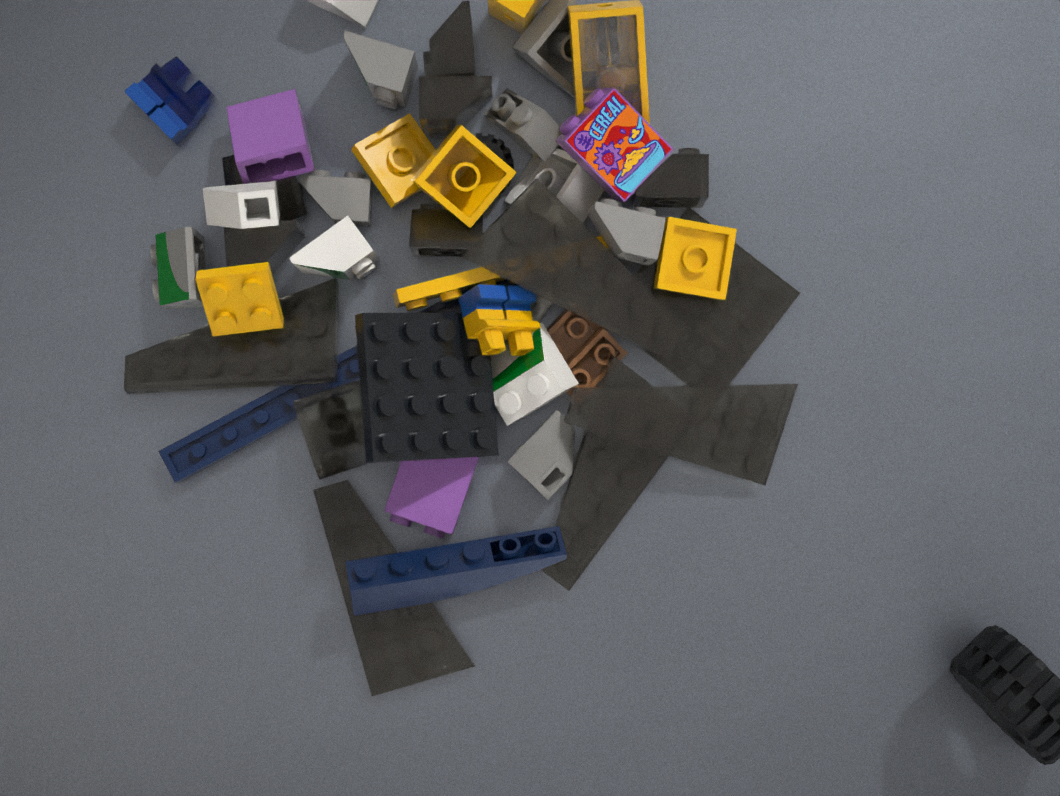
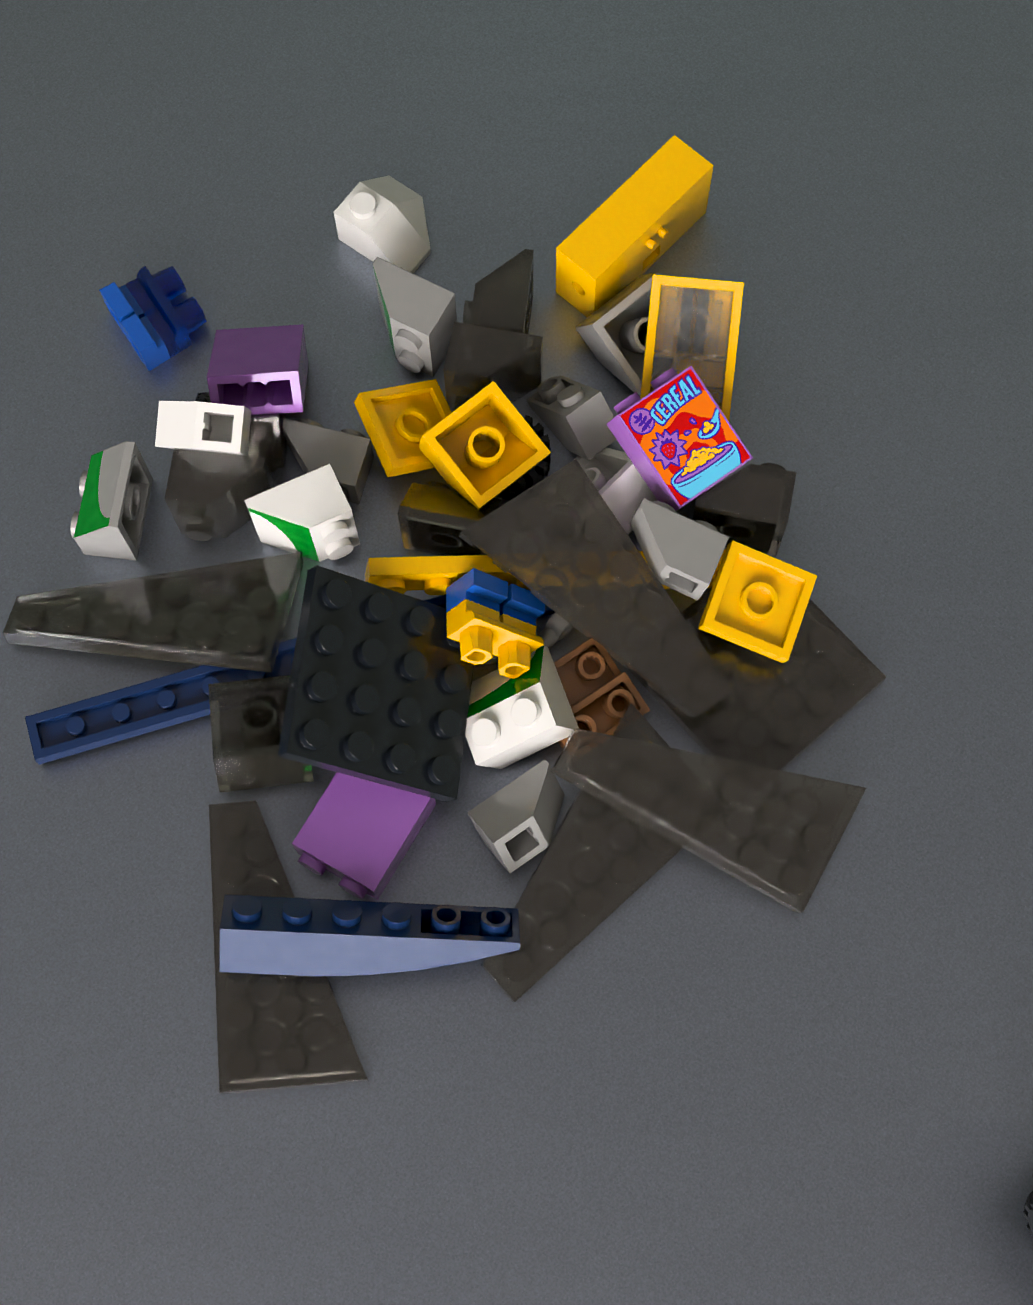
camera: 15 degrees right, 15 degrees down
yellow plate [195,262,284,336] -> none

